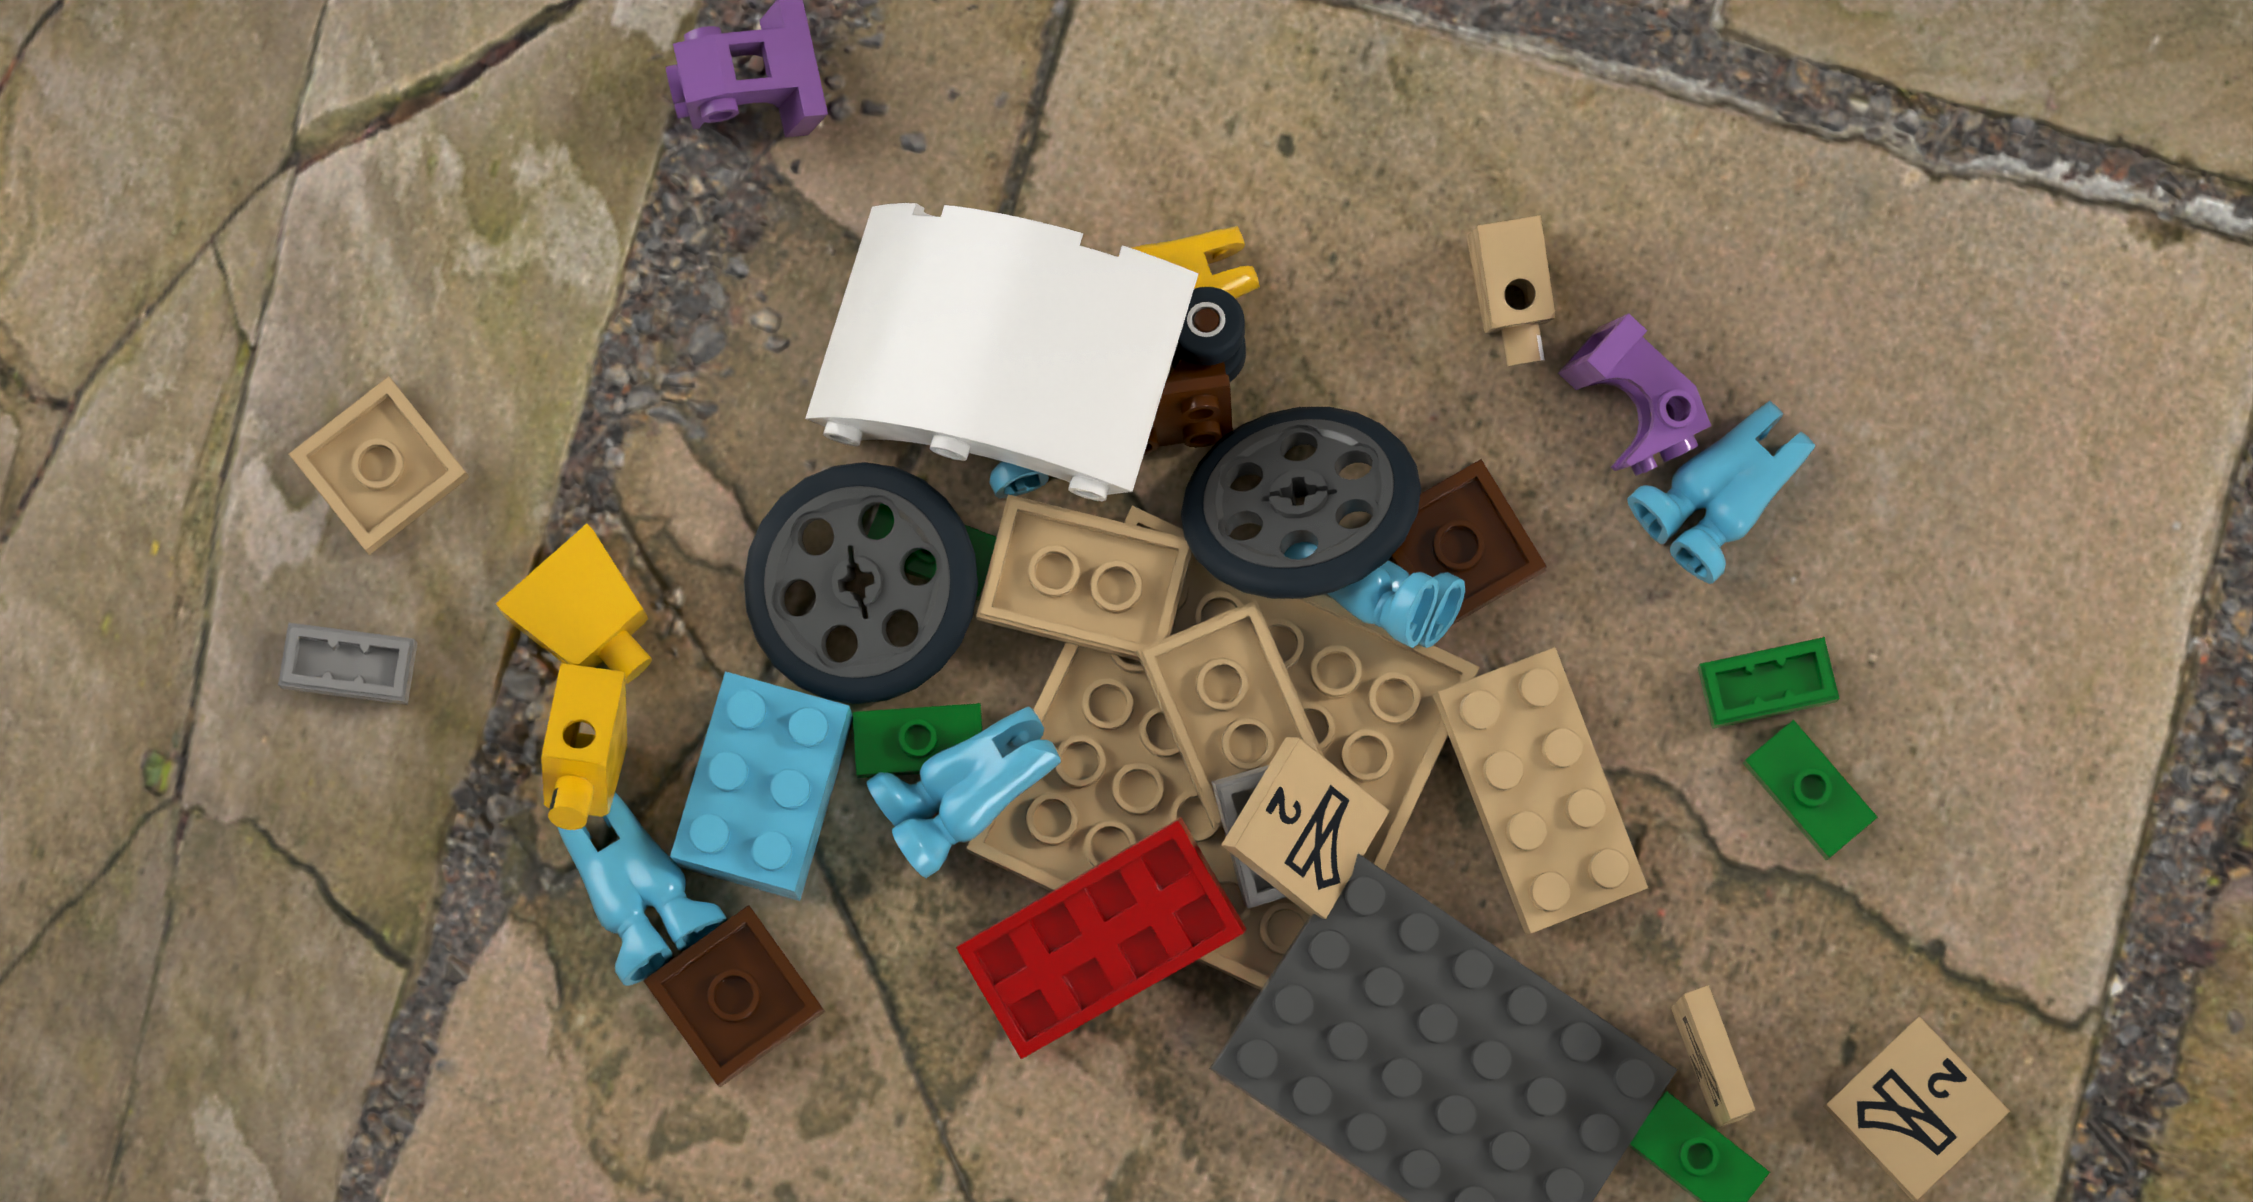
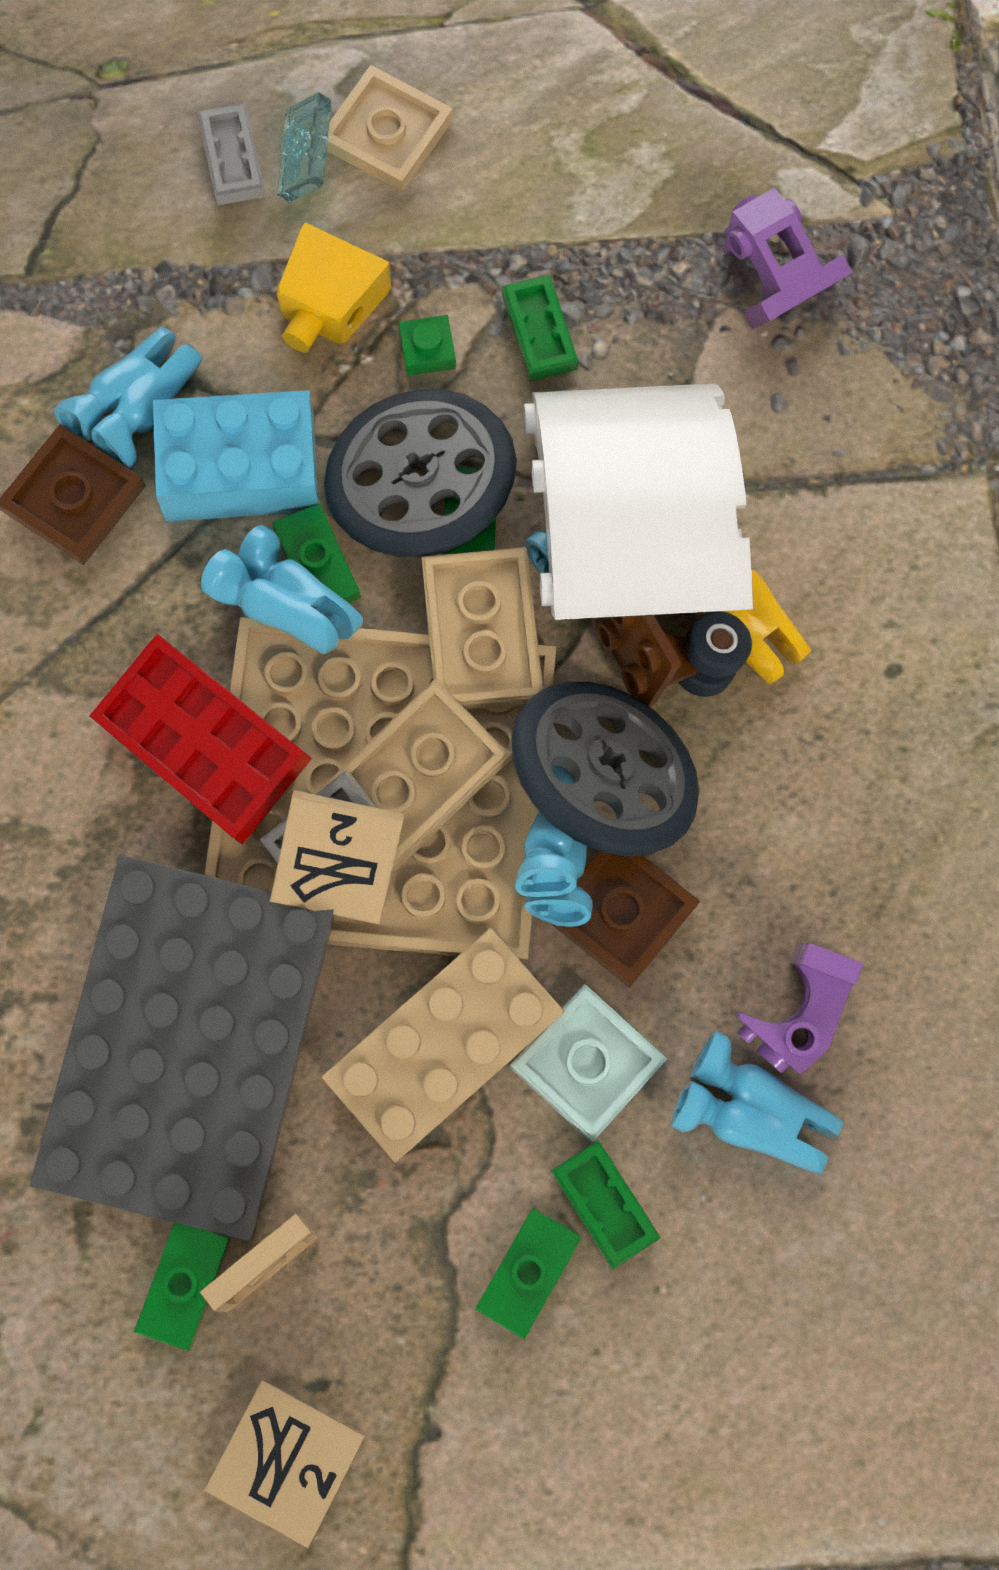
camera: 65 degrees right, 5 degrees down
yellow torso [541,663,628,830] -> none
tan torso [1467,215,1555,367] -> none
none -> clear light blue plate [277,92,331,203]
none -> green plate [398,315,456,376]
none -> green plate [502,274,579,382]
none -> light aqua tile [510,984,667,1143]

